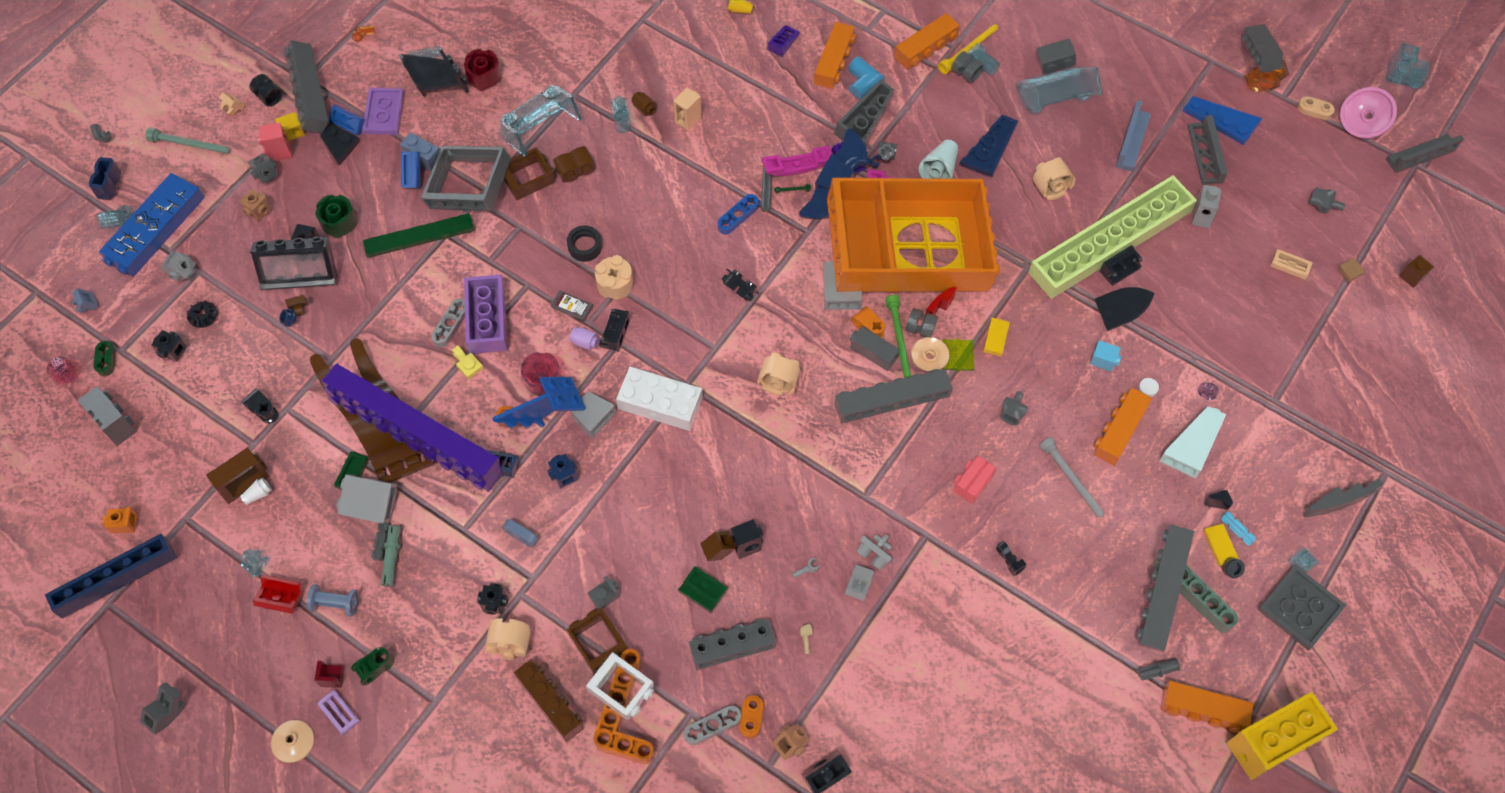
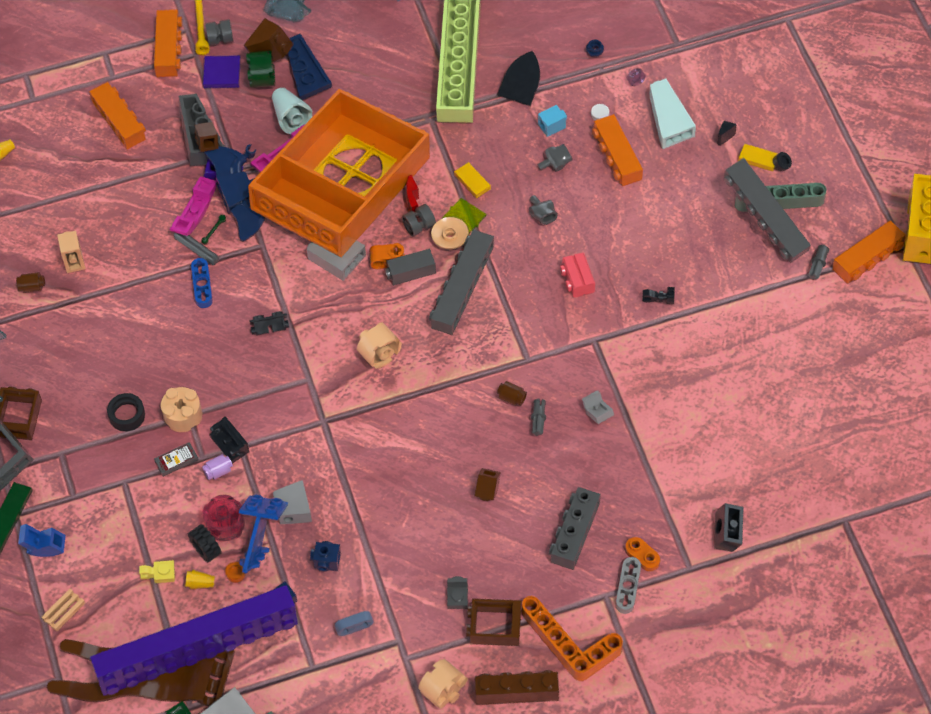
camera: 50 degrees left, 5 degrees down
light grey beam [431,299,465,348] -> none
medium lavender brick [464,274,507,354] -> none
black brick [477,583,509,615] -> none
reddish brown brick [553,146,595,183] -> none
white window [586,652,654,721] -> none
clear light blue piece [611,96,631,133] -> none
white brick [616,367,703,431] -> none
dark green plate [678,566,728,614] -> none
black brick [731,519,764,559] -> none
dark purple slope [768,25,800,57] -> none
nougat brick [772,724,811,760] -> none
light grey hand [792,558,820,578] -> none
tan hand [800,624,813,655] -> none
dark azure brick [848,56,885,99] -> none
light grey hips [857,534,894,570] -> none
dark grey piece [877,141,897,160] -> none
bright green piece [885,295,911,378] -> none
clear light blue piece [967,43,1000,75] -> none
light nougat brick [1033,157,1075,200] -> none
light grey piece [1039,437,1104,518] -> none
black hinge [1100,245,1143,286] -> none
medium azure axle [1221,511,1257,546] -> none
dark grey plate [1258,565,1346,651] -> none
clear light blue tile [1288,547,1319,573] -> none
dark grey slope [1303,478,1384,518] -> none
none -> blue brick [18,524,66,557]
none -> light nougat tile [42,589,85,631]
none -> yellow cone [185,569,215,589]
none -> black tyre [188,524,222,563]
none -> reddish brown brick [194,122,219,152]
none -> dark purple tile [203,56,241,88]
none -> reddish brown slope [243,18,294,61]
none -> dark green brick [246,50,275,88]
none -> reddish brown brick [497,381,527,406]
none -> dark grey axle [531,398,546,436]
none -> dark grey piece [537,144,573,171]
none -> dark blue plate [586,39,604,57]

